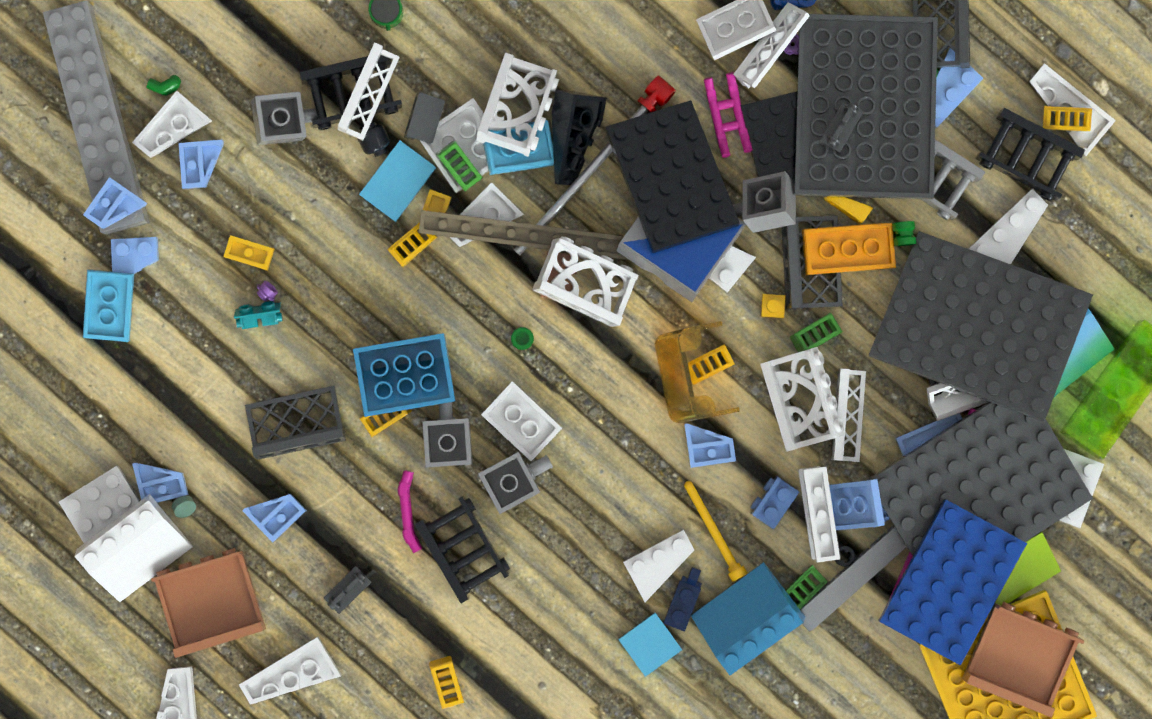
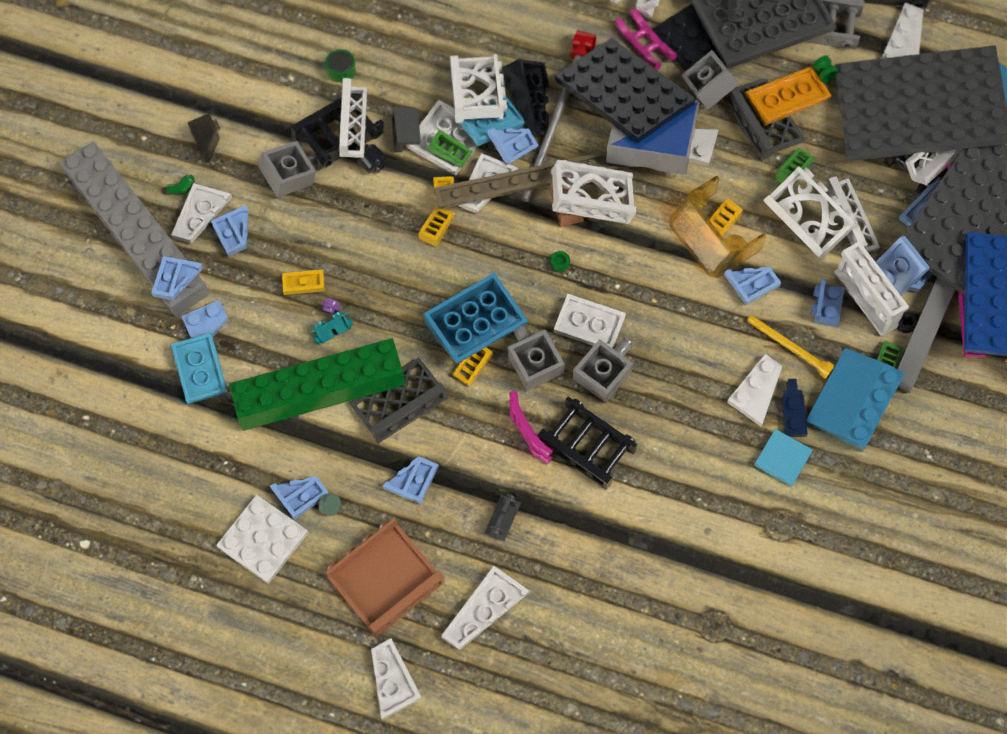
camera: 25 degrees left, 20 degrees down
white slope [74,494,193,602] -> none
medium azure tile [359,140,436,222] -> none
yellow slope [429,656,464,709] -> none
yellow plate [761,294,786,318] -> none
yellow slope [823,196,873,224] -> none
none -> clear smoke slope [187,113,221,163]
none -> green brick [229,338,406,431]
none -> light blue wing [487,128,539,165]

